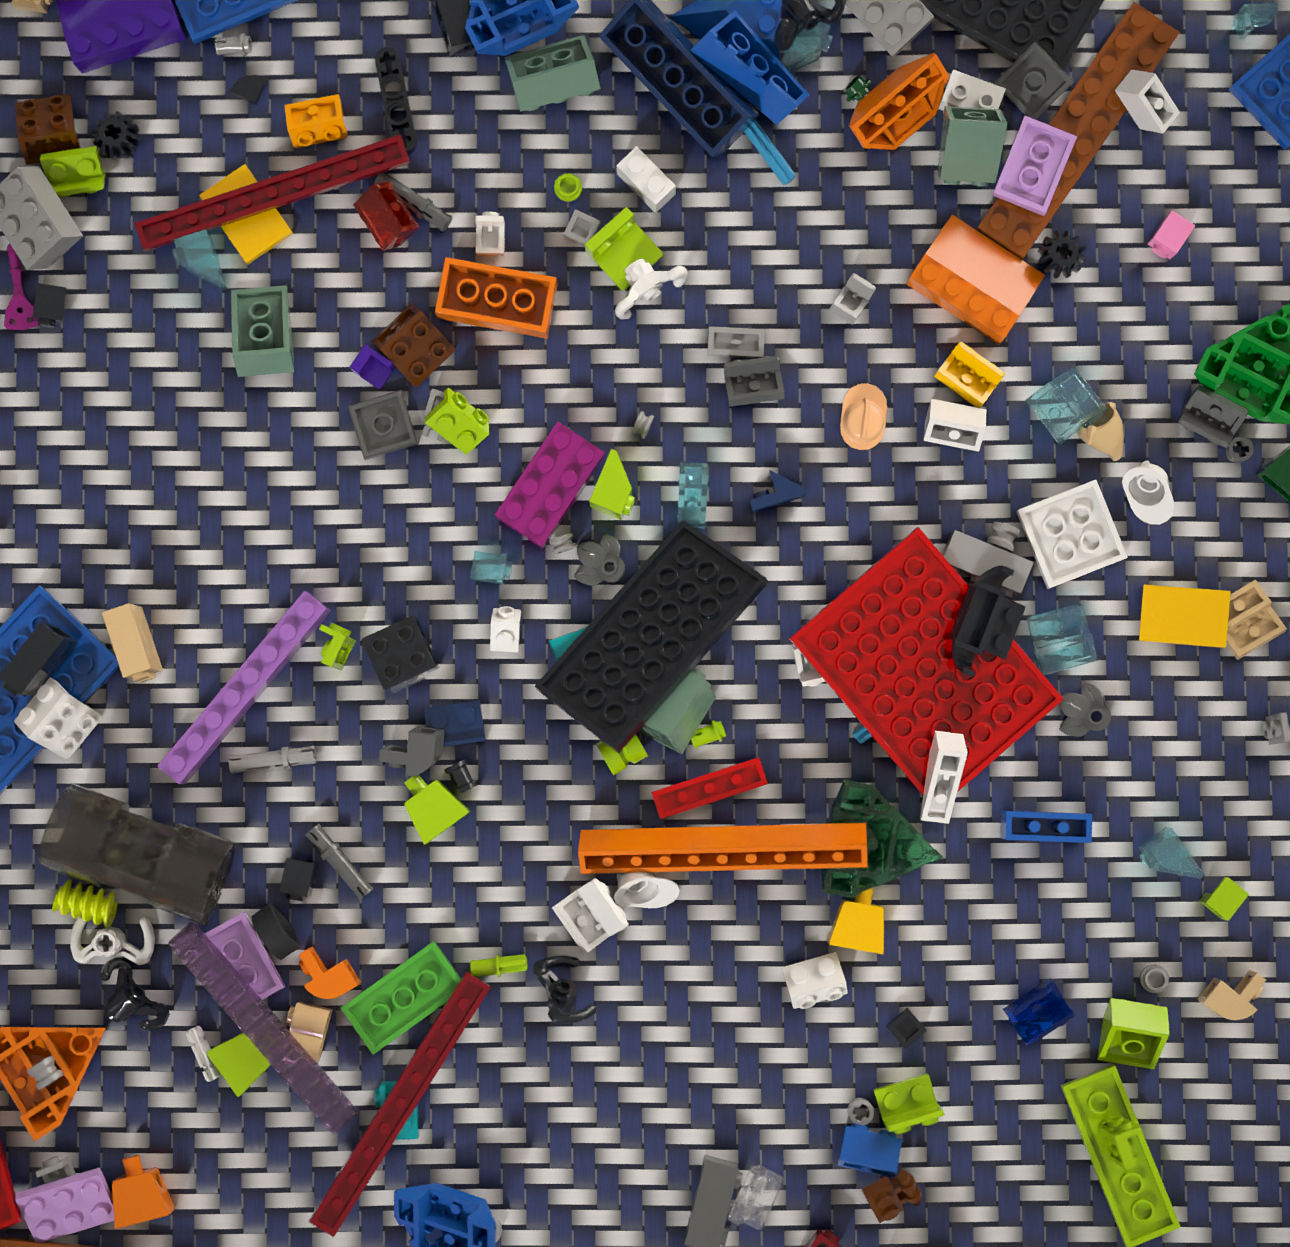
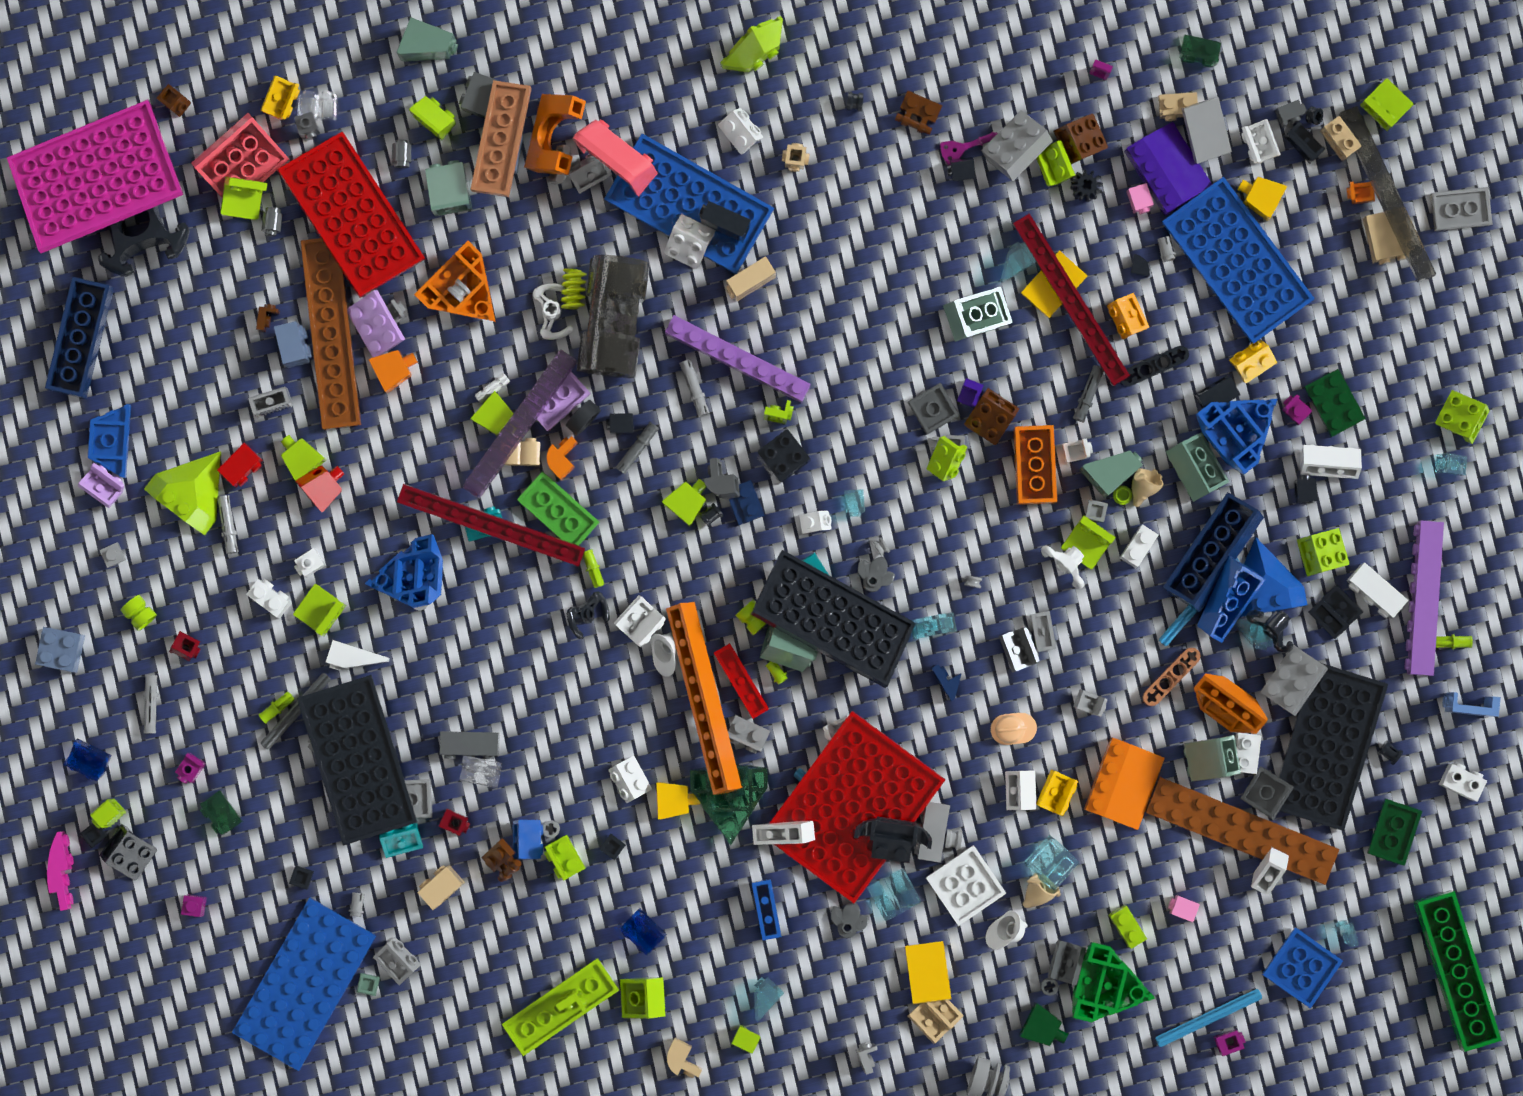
camera: 75 degrees right, 0 degrees up
black piece [100,957,170,1031] -> none
clear red brick [353,181,419,251] -> none
magenta brick [495,421,605,549] -> none
lime slope [589,449,635,520] -> none
dark green plate [844,75,871,102] -> none
lavender plate [992,116,1077,216] -> none
black gear [1038,230,1086,278] -> none
light grey plate [1140,964,1169,993] -> none
none -> light grey bracket [728,715,770,754]
none -> sand green slope [1079,451,1143,498]
none -> lime brick [1108,905,1147,949]
none -> bright pink brick [1127,183,1154,215]
none -> tan hat [1132,468,1164,507]
none -> nougat beam [1142,648,1200,706]

